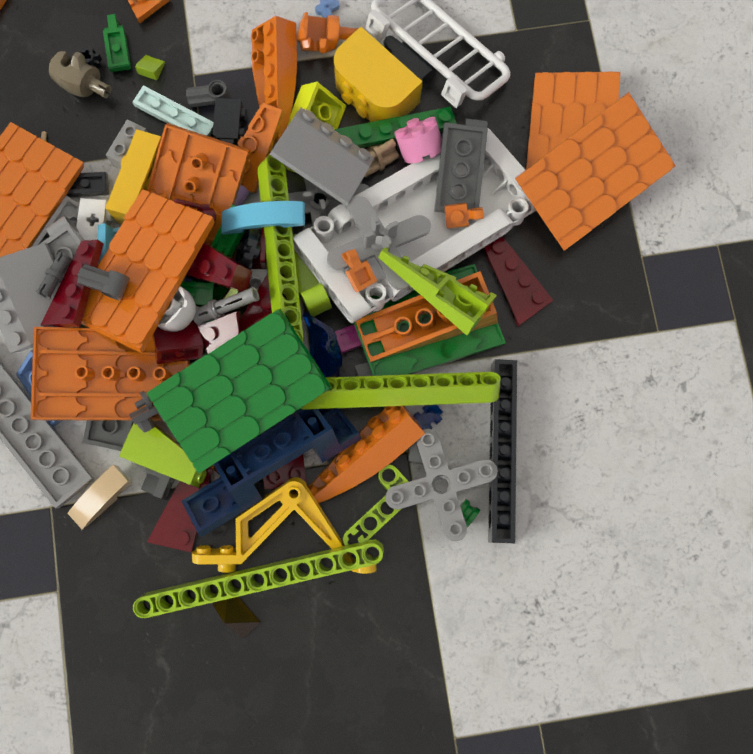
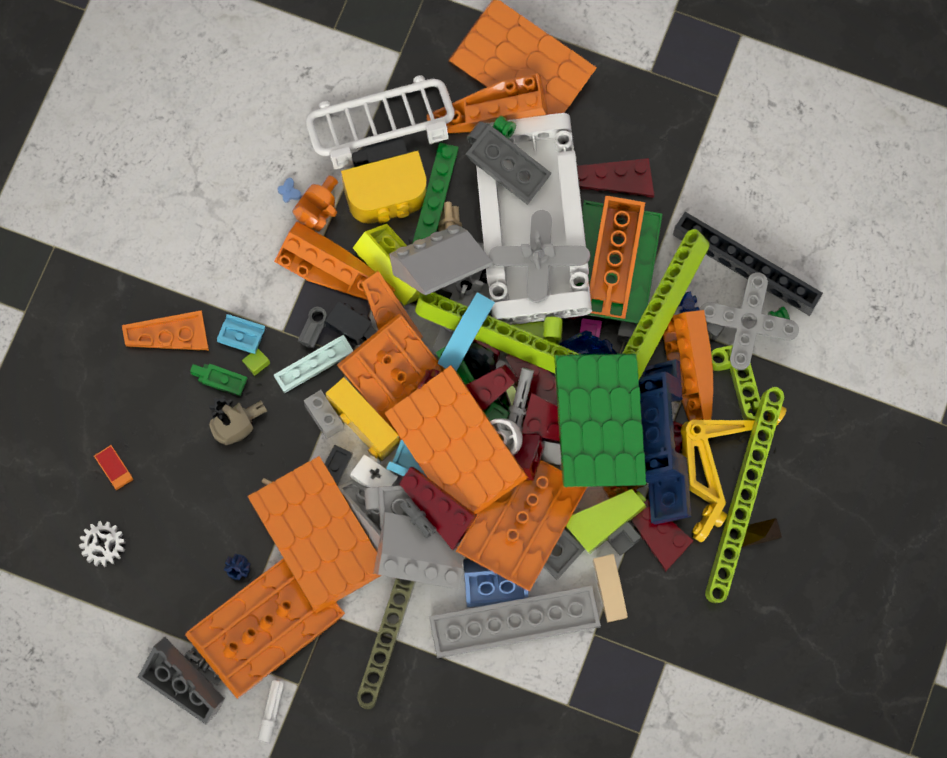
camera: 60 degrees left, 5 degrees down
dark grey piece [77,264,130,300] -> none
dark grey hips [129,391,165,433] -> none
orange plate [341,249,377,292] -> none
lime wedge [378,247,497,335] -> none
bright pink brick [394,117,442,163] -> none
orange plate [444,203,484,229] -> none
orange piece [515,92,676,250] -> none
none -> medium azure plate [217,314,265,354]
none -> orange wedge [427,73,547,133]
none -> green wheel [493,115,516,139]

